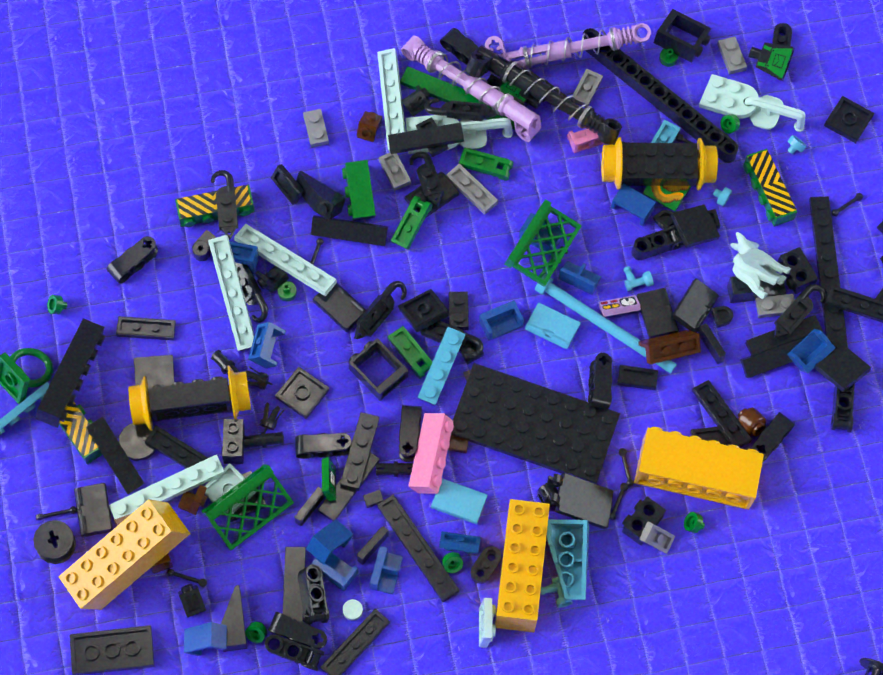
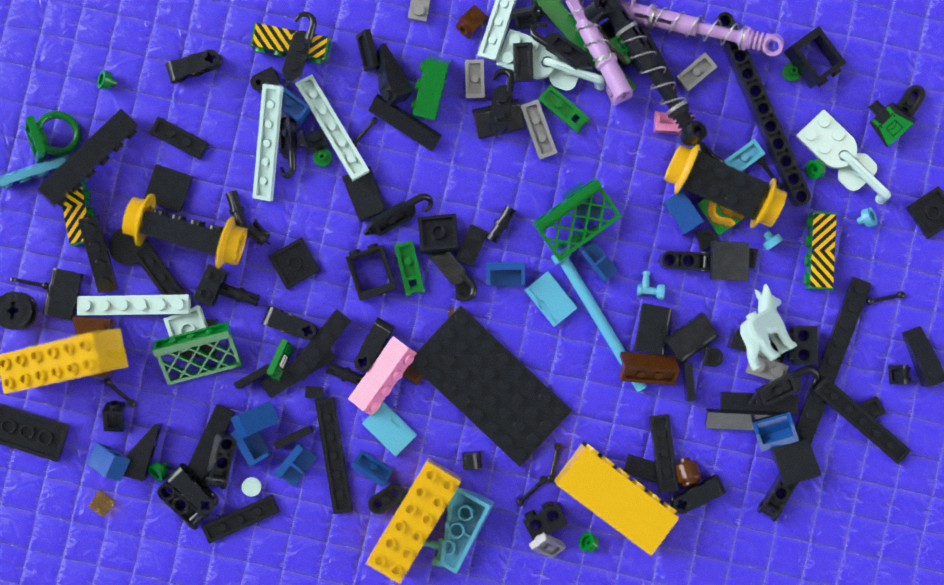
camera: 25 degrees right, 20 degrees up
reddish brown bracket [178,485,208,515] -> none
blue panel [248,322,286,368] -> none
black piece [259,402,284,433] -> none
black tile [388,122,464,154] -> none
green plate [391,196,433,250] -> none
medium azure plate [417,327,466,405] -> none
green tile [442,552,463,573] -> none
light aqua plate [479,598,496,648] -> none
tile [544,473,614,529] -> none
black piece [588,353,612,409] -> none
lavender tile [599,295,641,317] -> none
black tile [617,365,658,390] -> none
light grey plate [717,36,747,75] -> none
none -> black pin [486,205,516,244]

